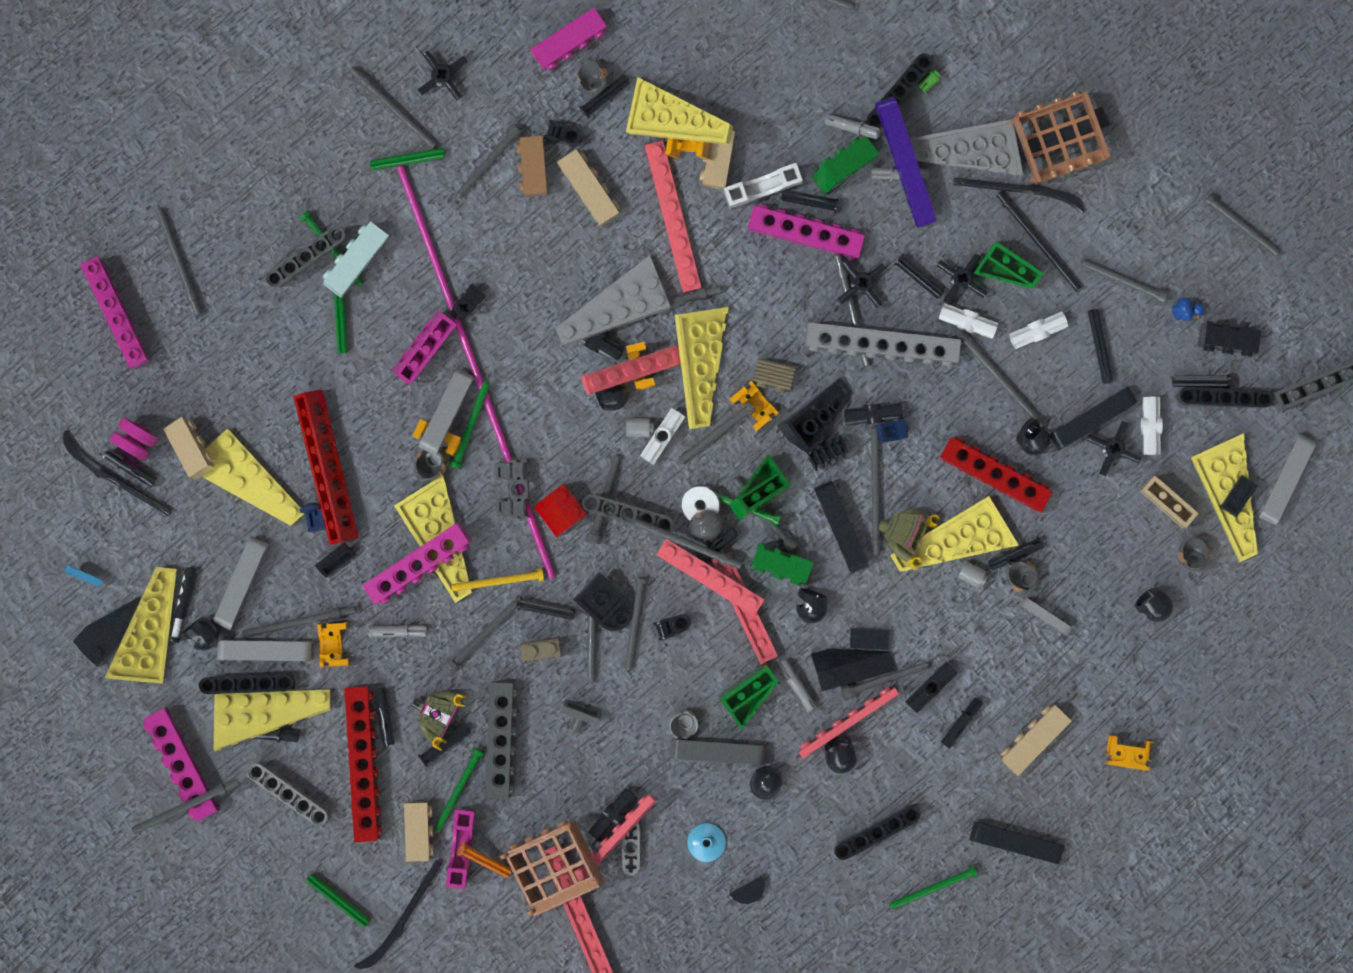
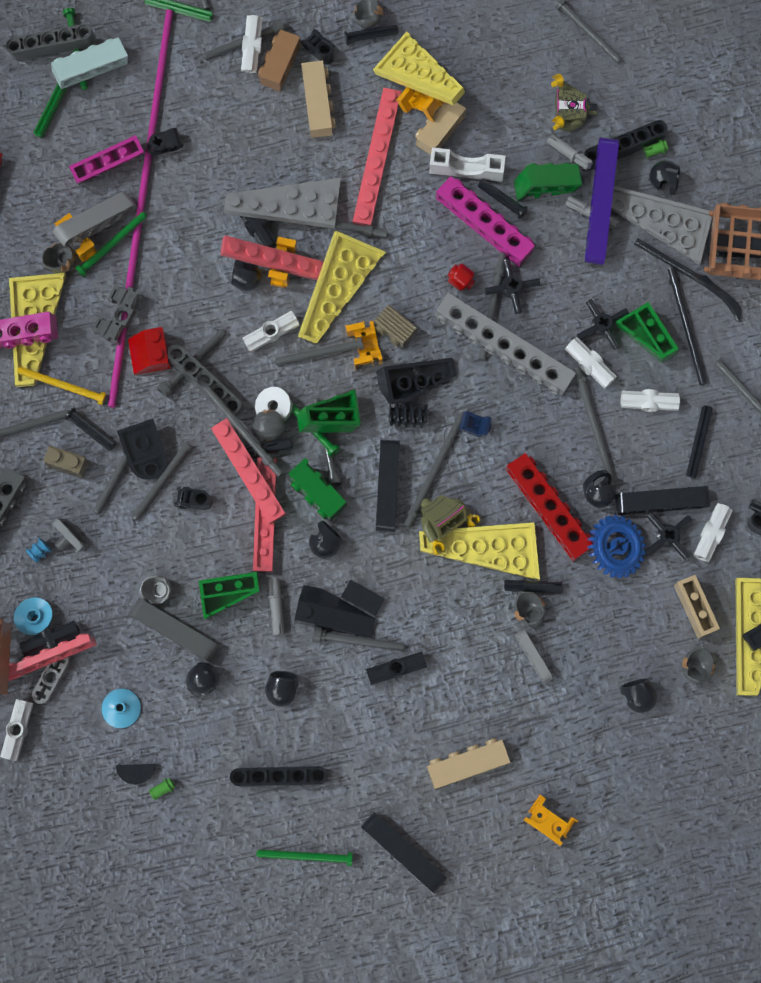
camera: 25 degrees right, 10 degrees down
light grey brick [626,418,653,437] -> none
coral plate [798,686,899,758] -> none
black piece [844,402,903,426] -> none
black axle [893,254,944,299] -> none
black axle [940,697,983,749] -> none
light grey brick [957,560,988,588] -> none
none -> white piece [0,699,34,761]
none -> medium azure dish [14,597,53,635]
none -> dark azure bush [26,537,52,563]
none -> bright green pin [149,778,176,800]
none -> white piece [241,15,263,74]
none -> red head [447,263,475,291]
none -> torso [551,74,597,132]
none -> blue gear [587,515,646,579]
none -> black helmet [649,160,680,195]

